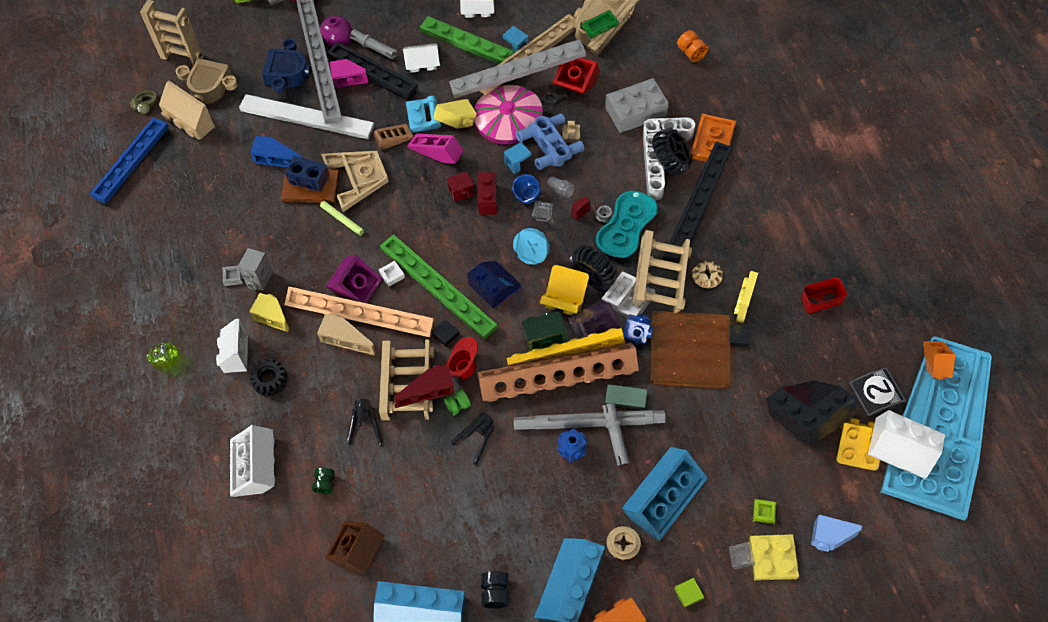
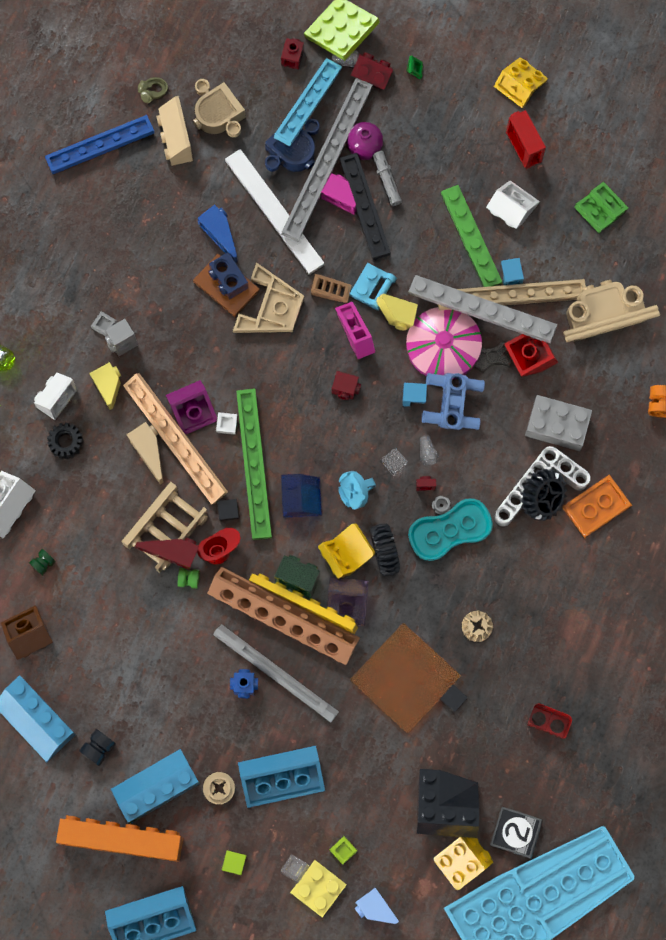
camera: 35 degrees right, 15 degrees up
tan fence [140,0,204,66] -> none
yellowish green bar [320,201,364,236] -> none
black plant [347,399,382,445] -> none
white slope [403,43,440,72] -> none
black plant [451,413,494,465] -> none
dark red brick [478,172,497,215] -> none
blue hair [512,174,541,204] -> none
tan tile [562,121,580,143] -> none
green tile [582,10,619,39] -> none
white slope [602,272,656,318] -> none
light grey pin [602,403,630,466] -> none
sand green tile [605,385,647,410] -> none
blue brick [623,314,654,344] -> none
tan fence [632,230,692,315] -> none
black tile [663,141,733,264] -> none
light yellow plate [734,271,758,324] -> none
white slope [868,410,945,479] -> none
orange slope [923,341,956,380] -> none
none -> medium azure plate [274,58,342,146]
none -> dark red brick [281,38,304,70]

